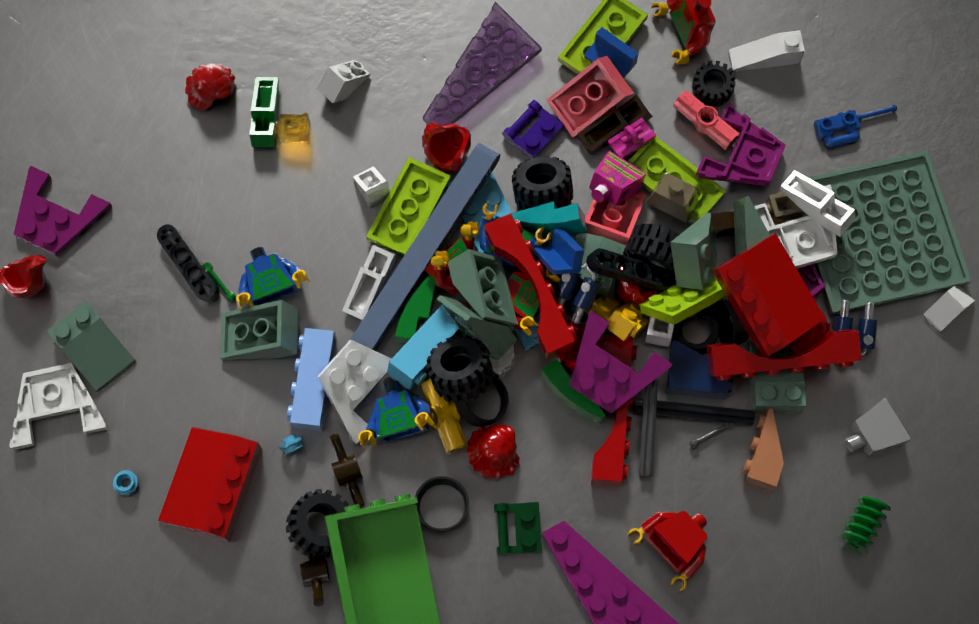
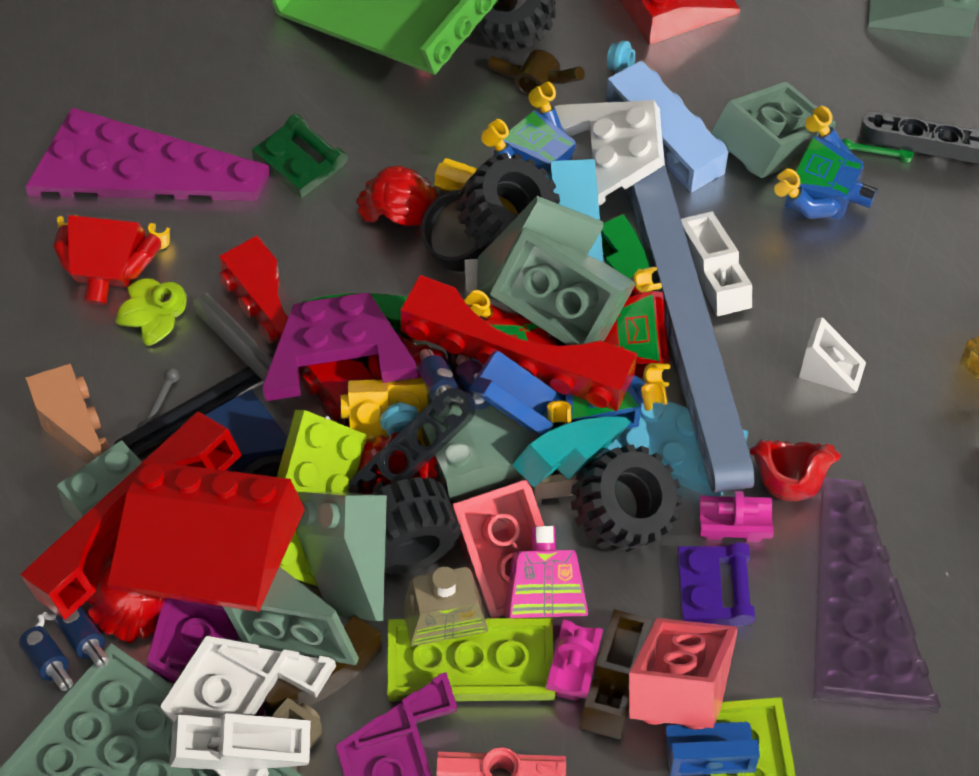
camera: 135 degrees right, 15 degrees down
lime plate [366,157,451,257] -> none
black tyre [415,476,469,531] -> none
none -> lime plate [115,278,187,346]
none -> medium azure plate [379,403,419,436]
none -> dark pink hips [699,491,774,542]

